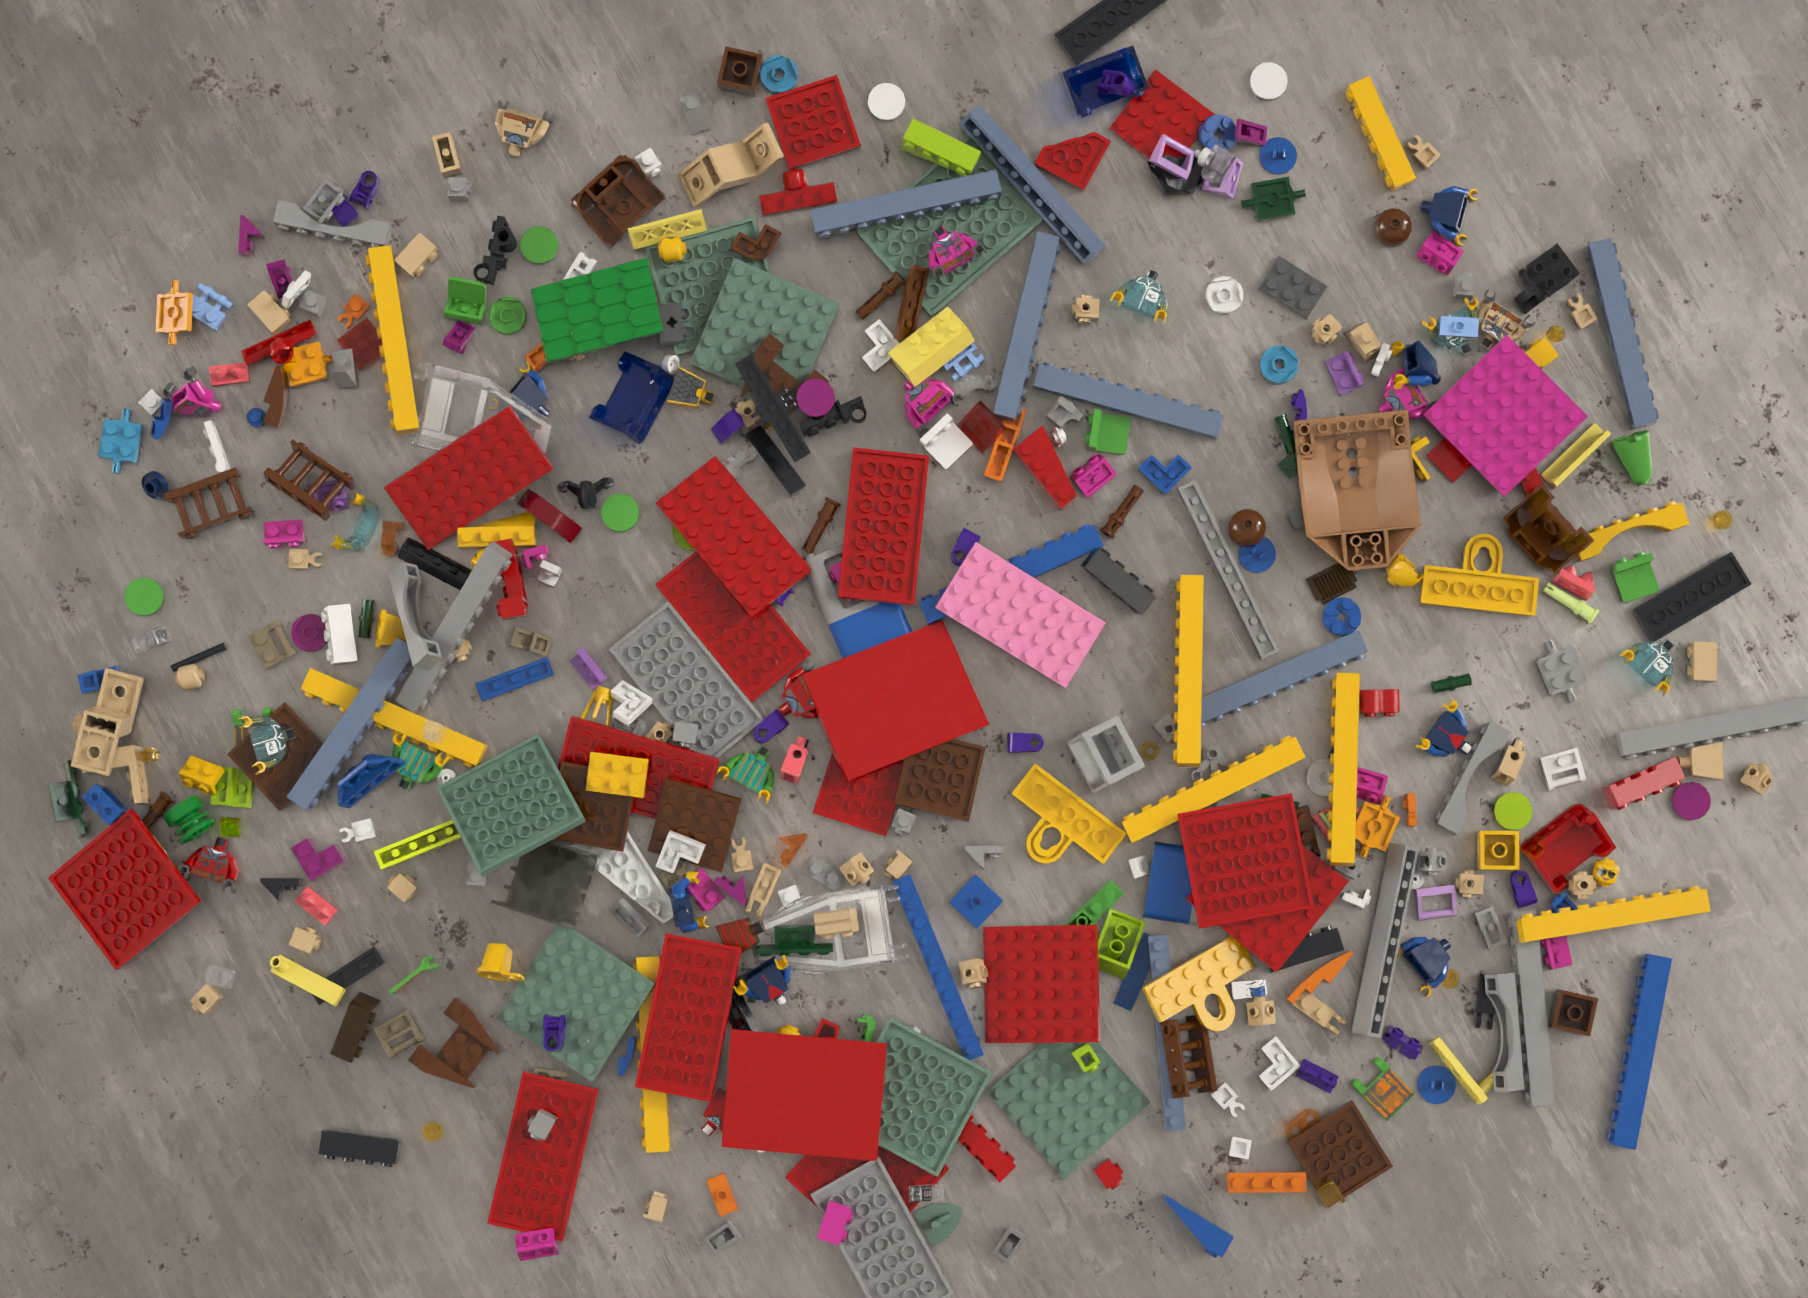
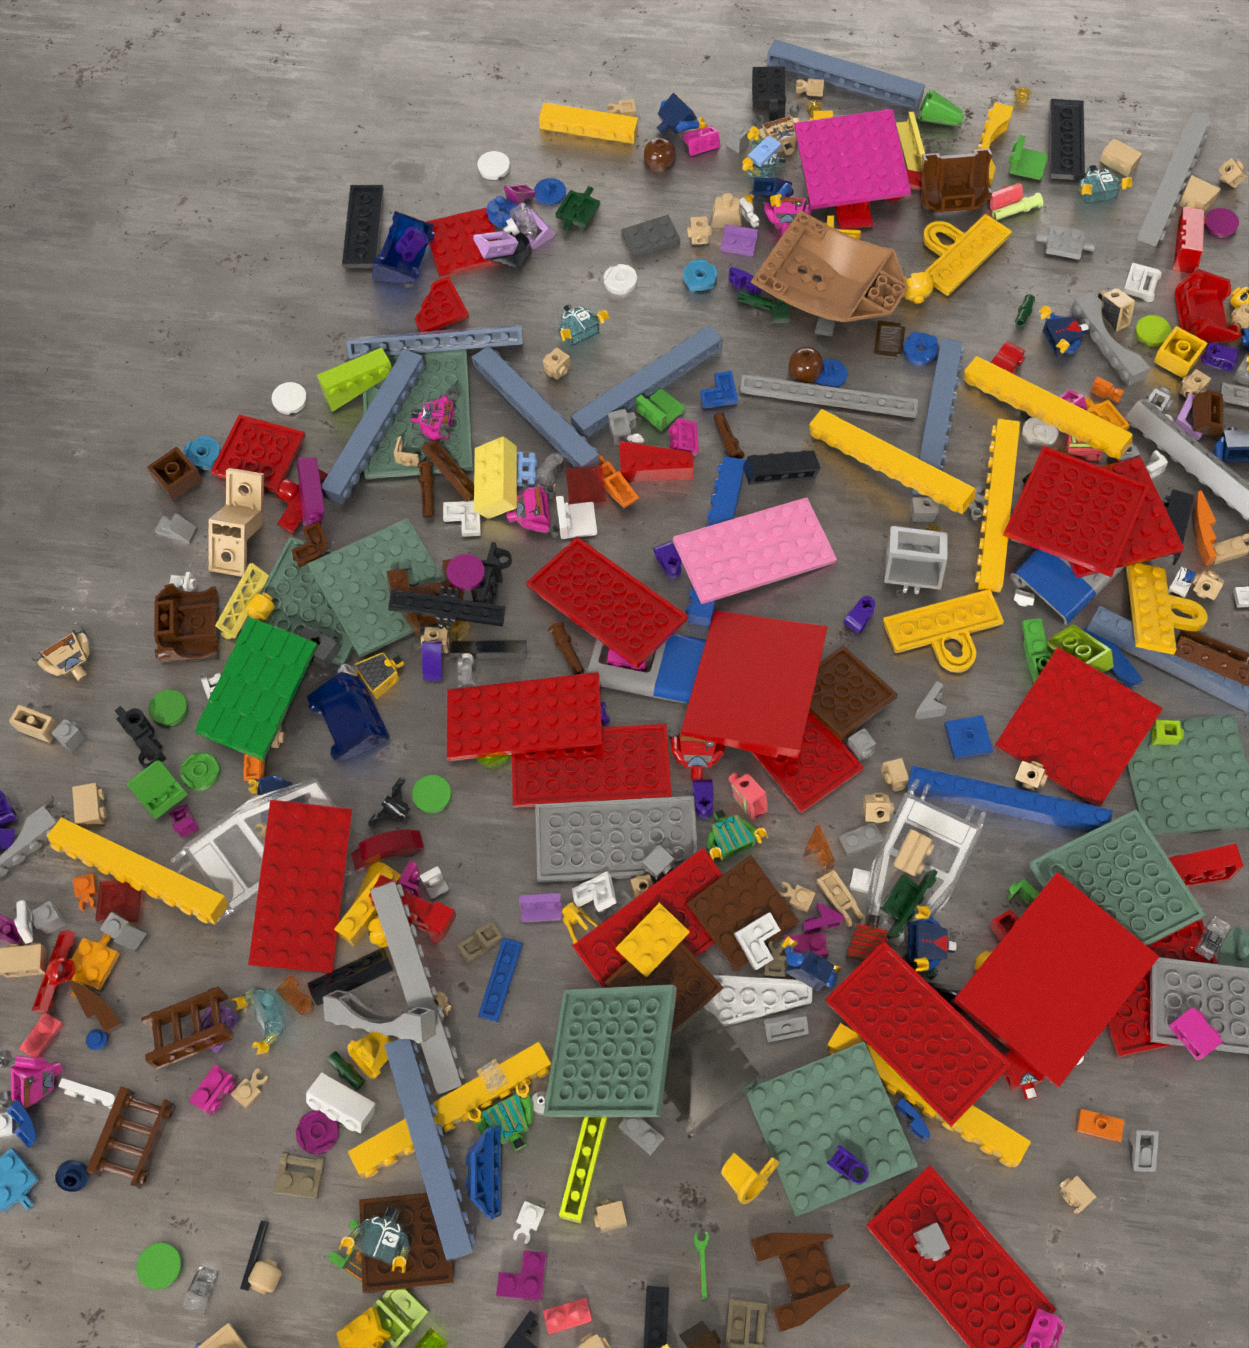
camera: 50 degrees left, 20 degrees down
none -> magenta slope [297,458,324,526]
none -> tan bracket [394,437,420,466]
none -> reddish brown slope [1193,390,1224,438]

